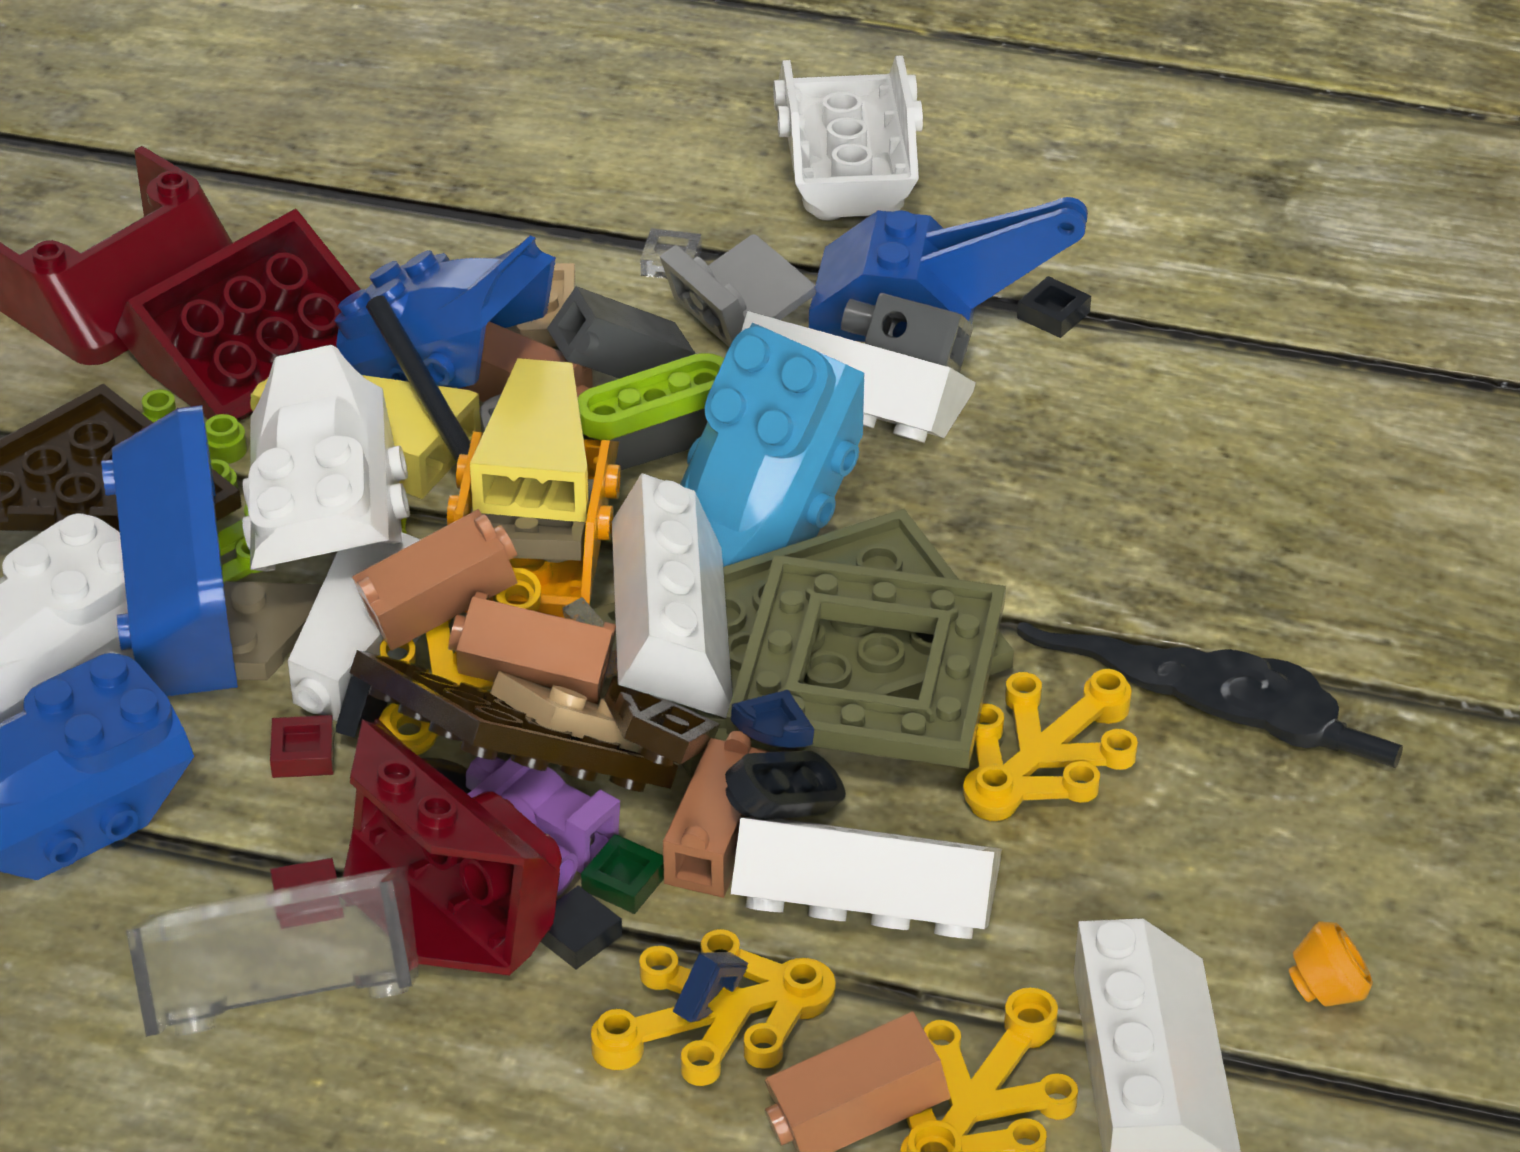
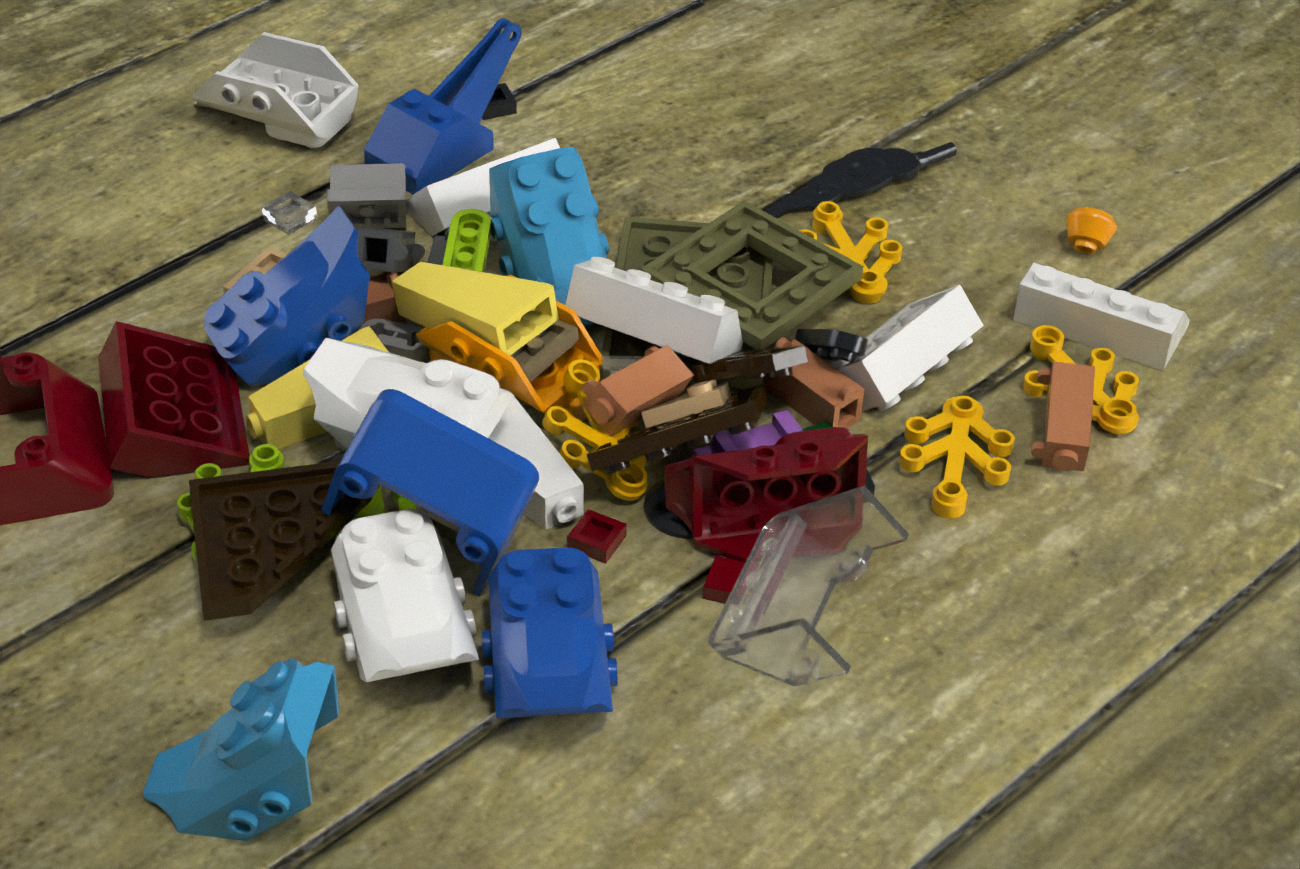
camera: 60 degrees left, 0 degrees up
black tile [335,675,388,738] -> none
nougat brick [352,509,517,651] -> none
black bar [366,296,471,463] -> none
dark blue tile [673,952,748,1022] -> none
dark blue tile [731,690,815,748] -> none
dark grey torso [841,293,974,373] -> none

